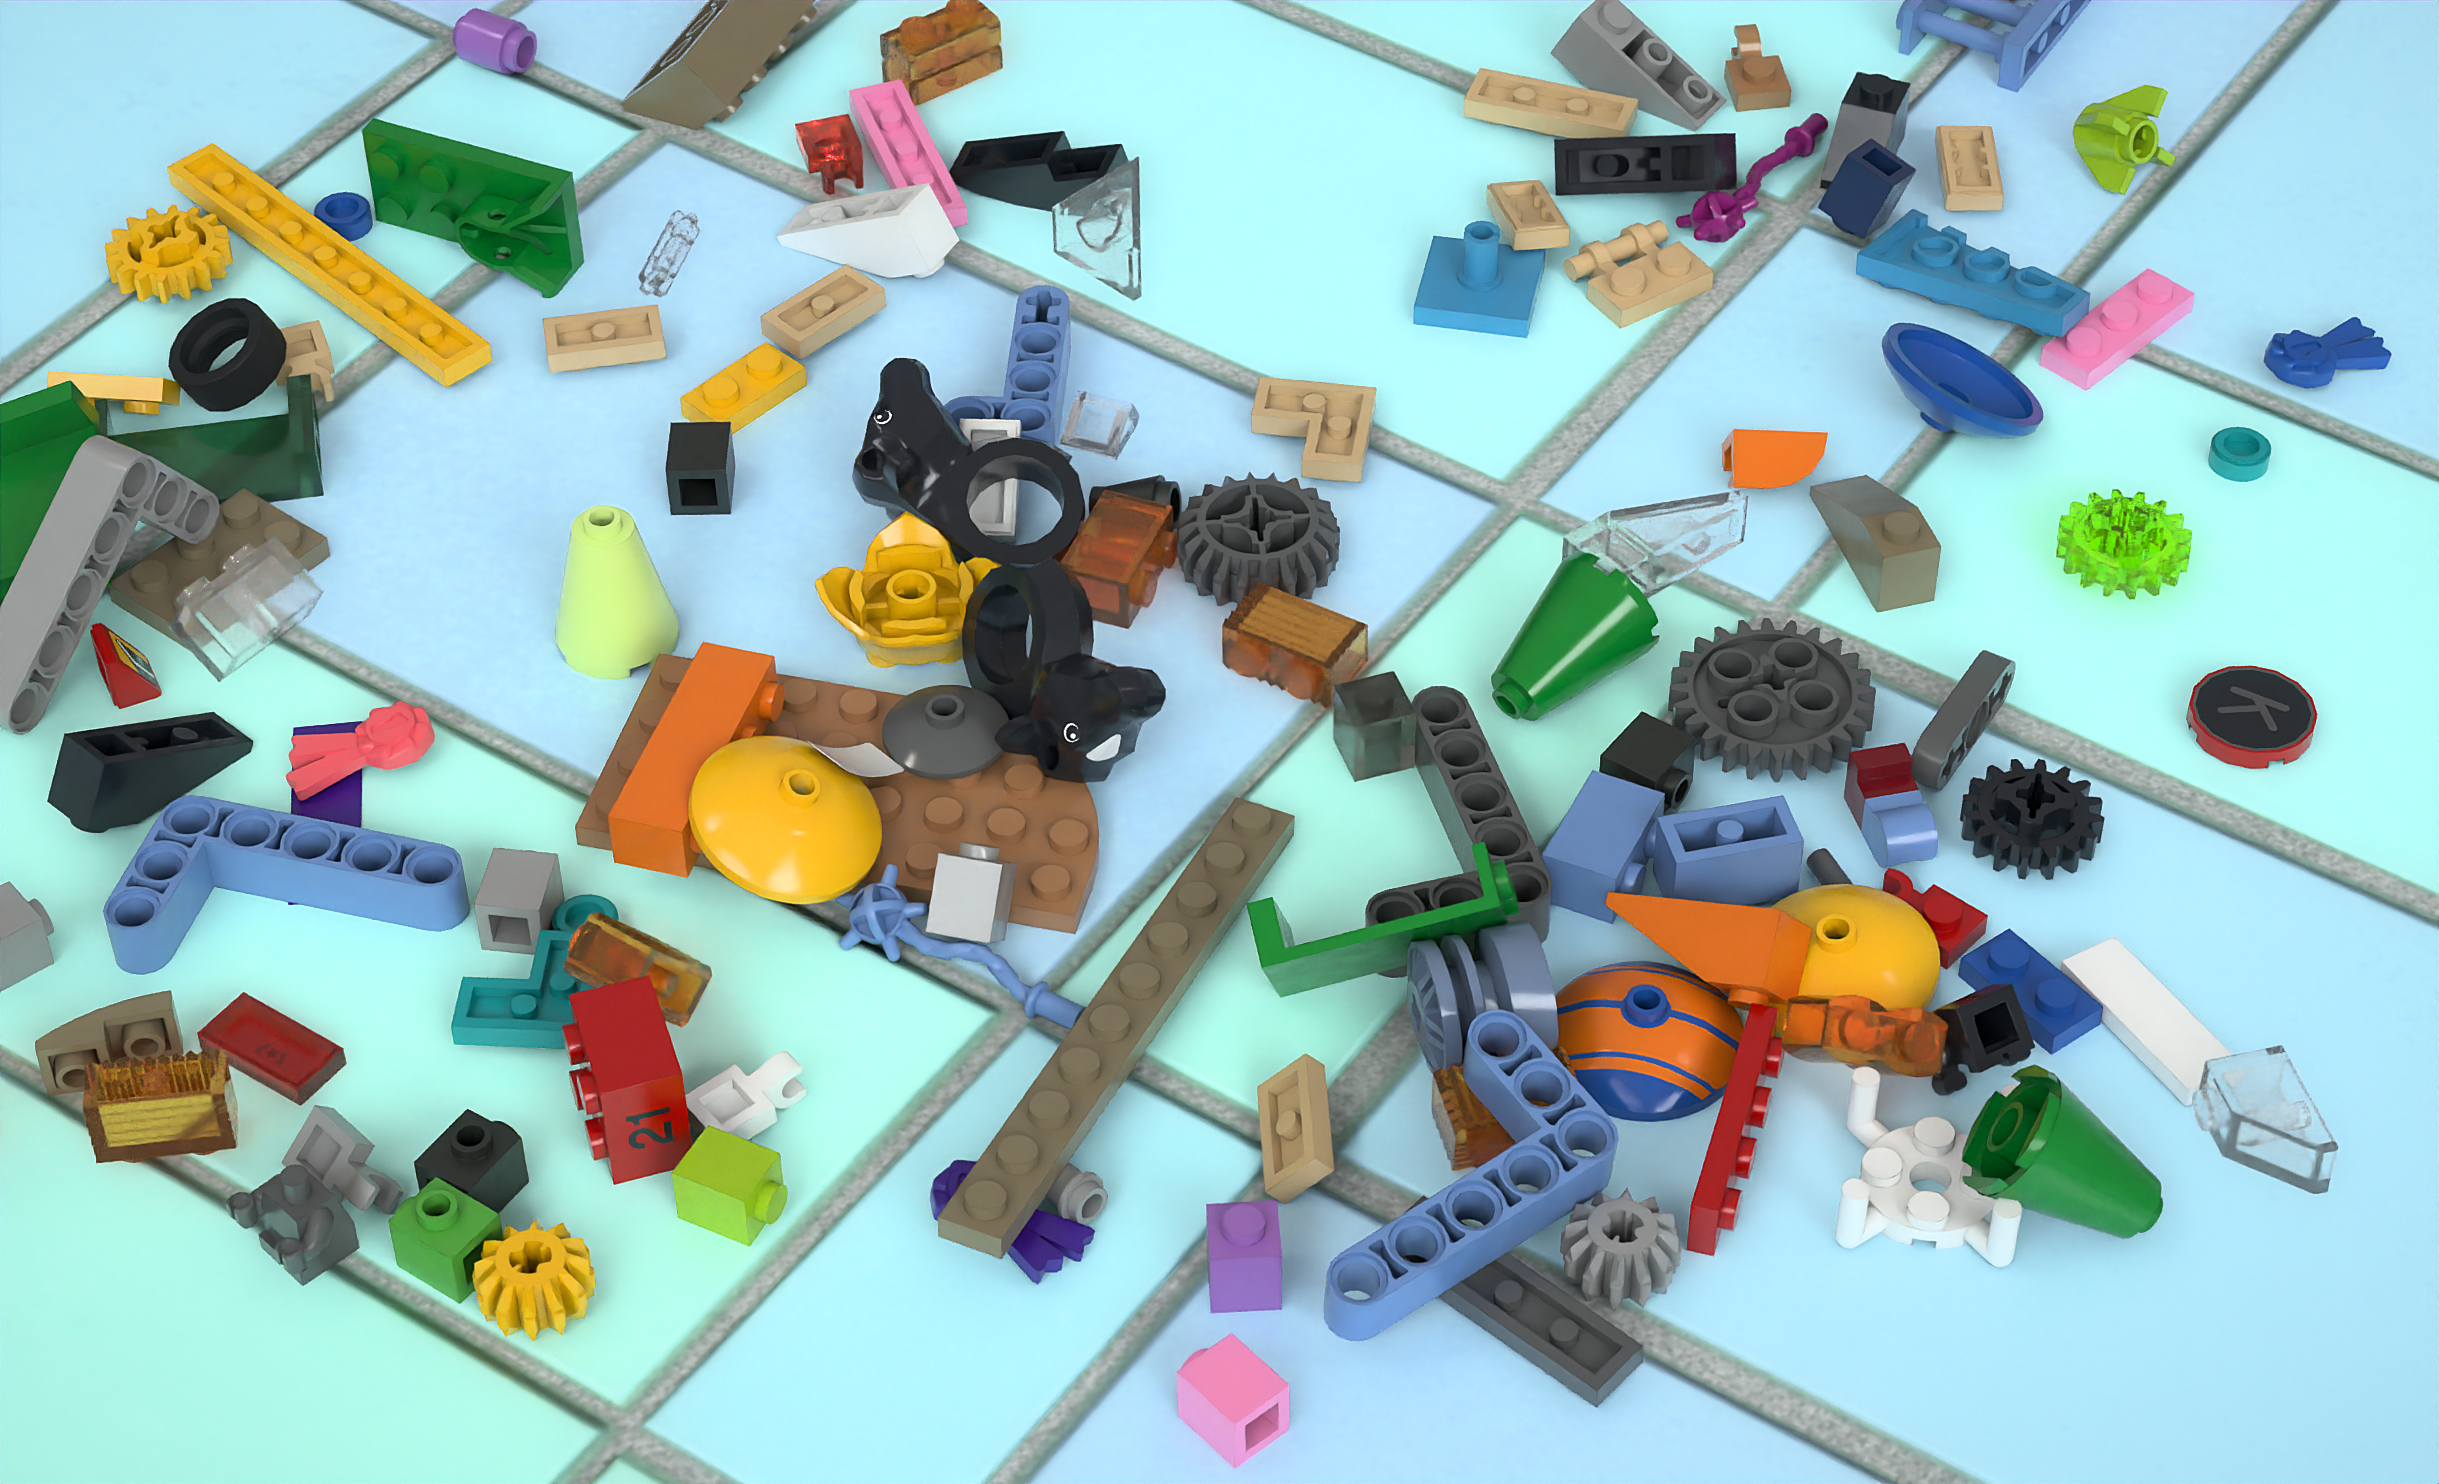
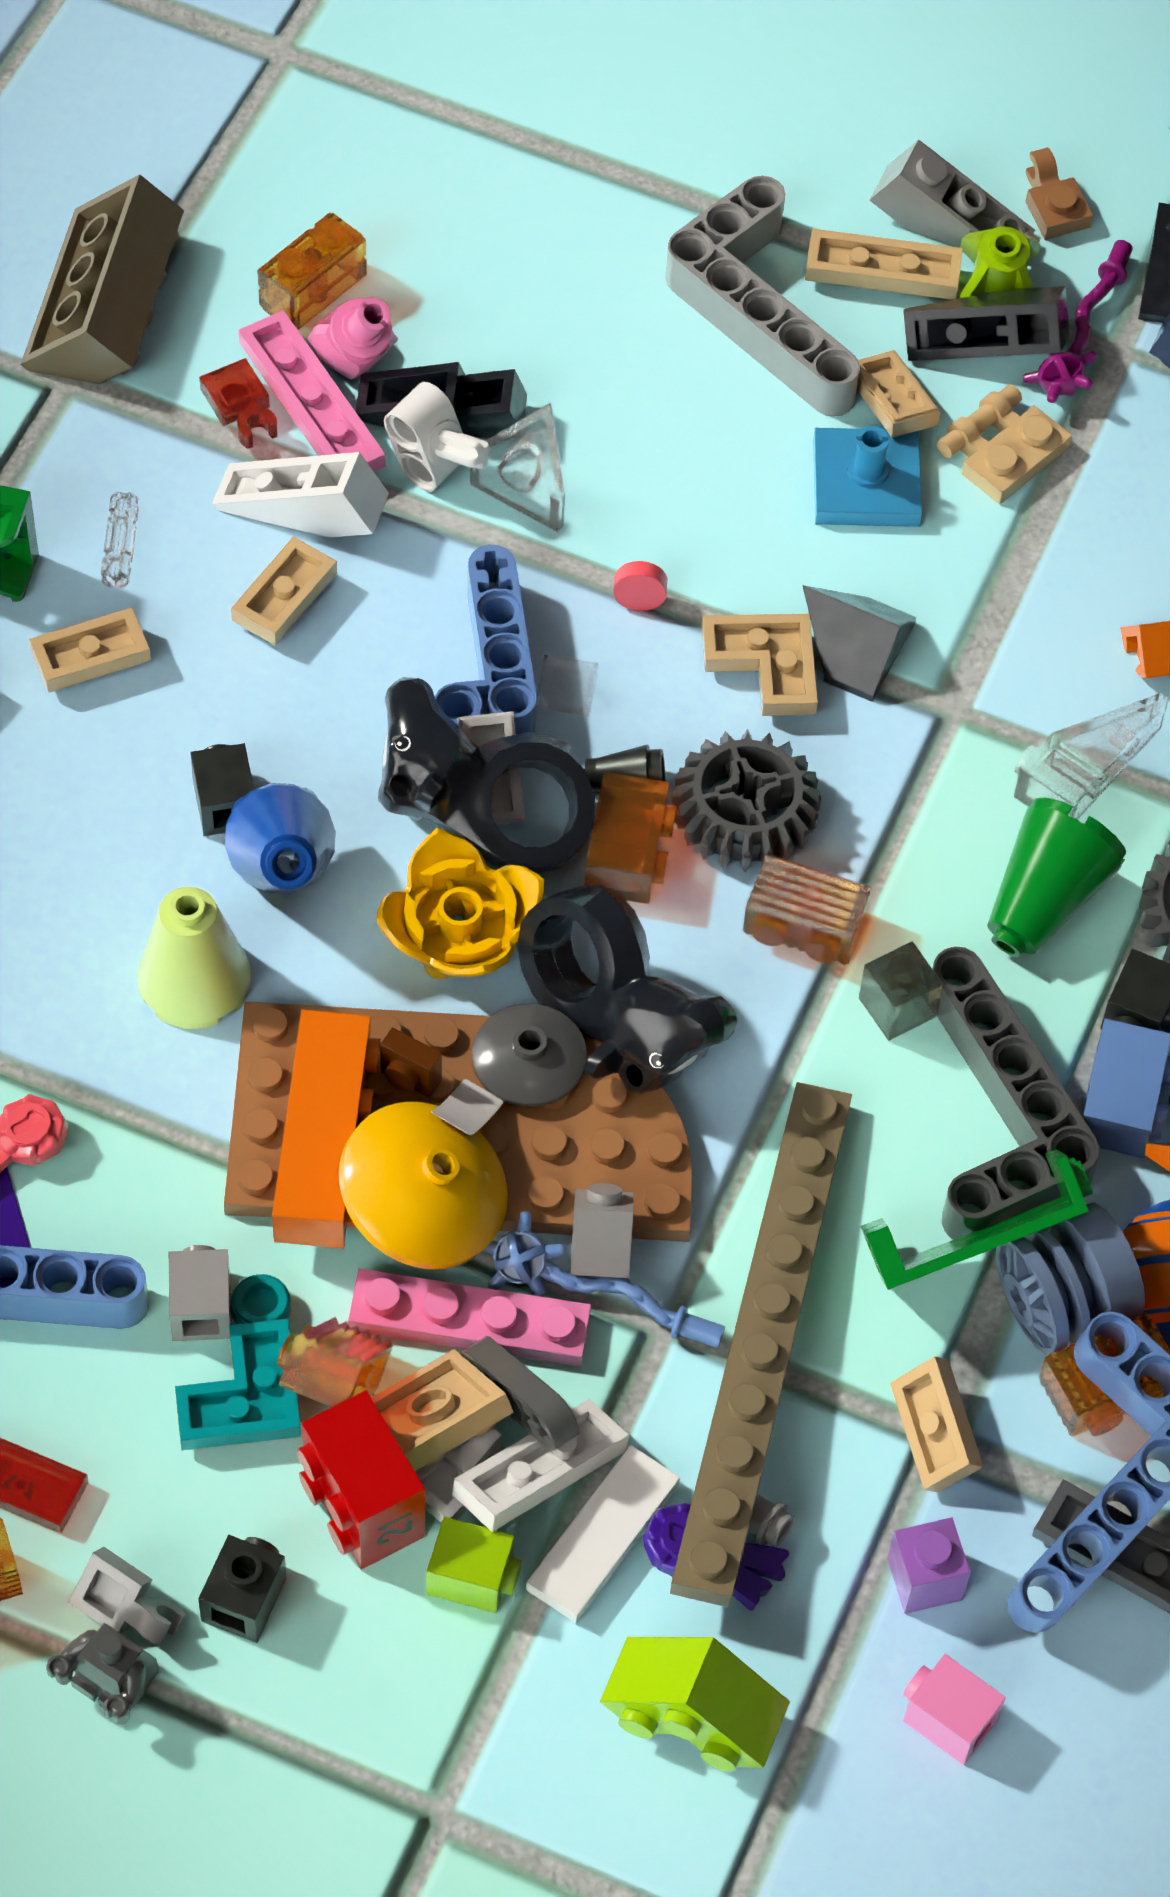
camera: 15 degrees left, 15 degrees up
bright green brick [388,1177,503,1304] -> none
yellow gear [472,1218,596,1342] -> none
yellow plate [680,342,807,435] -> none
none -> blue cone [224,783,336,893]
none -> bright pink piece [308,297,398,380]
none -> bright pink plate [348,1268,591,1367]
none -> tan plate [372,1349,514,1471]
none -> reddish brown plate [380,1027,442,1098]
none -> white beam [384,382,491,492]
none -> white plate [452,1399,629,1532]
none -> dark grey beam [460,1336,580,1451]
none -> white tile [526,1445,680,1623]
none -> lime brick [599,1637,790,1772]
none -> coral tile [613,561,668,611]
none -> light grey beam [665,175,860,417]
none -> slope [802,585,917,702]
none -> lime brick [958,226,1040,299]

